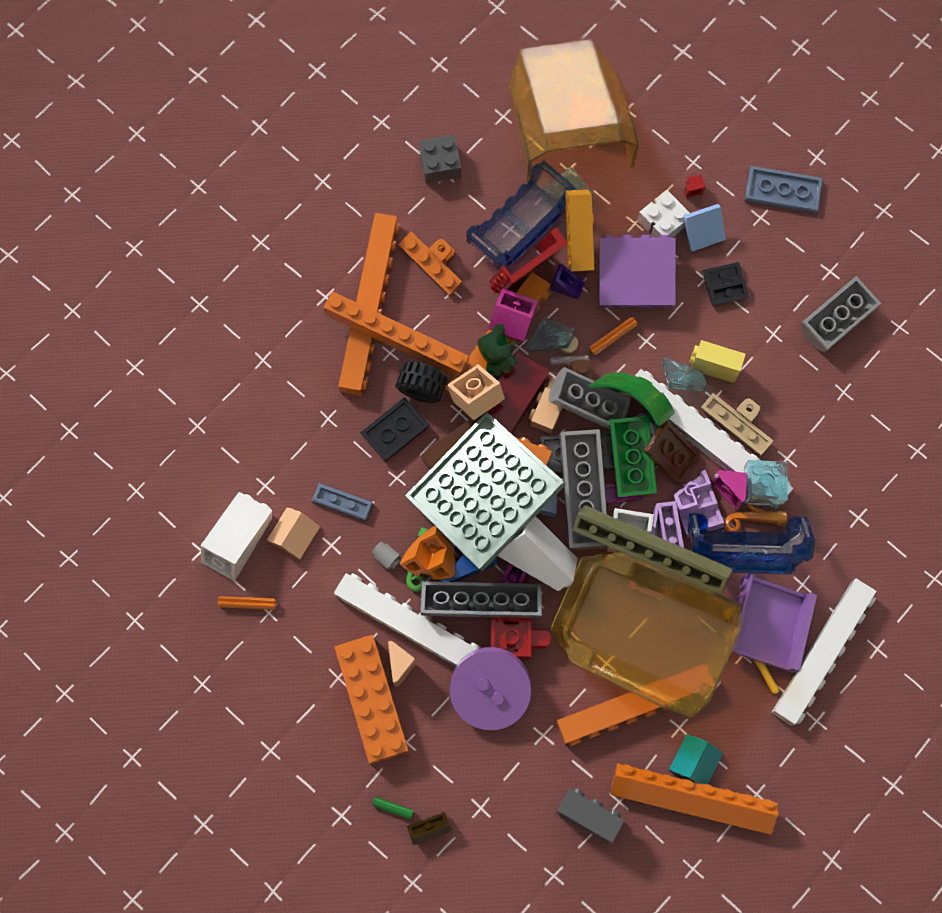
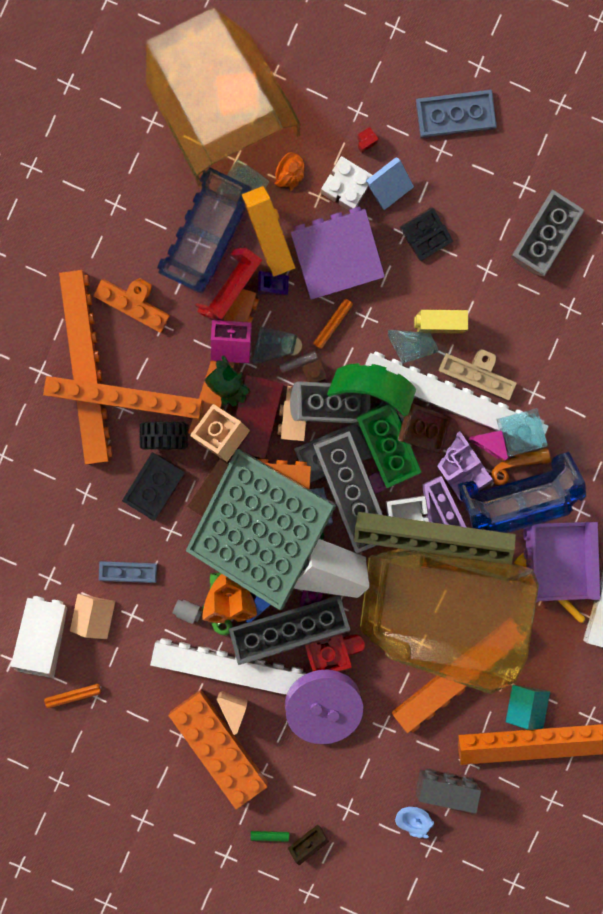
camera: 15 degrees left, 15 degrees up
dark grey brick [419,135,461,183] -> none
none -> orange hat [274,152,305,191]
none -> light blue hat [395,807,434,838]

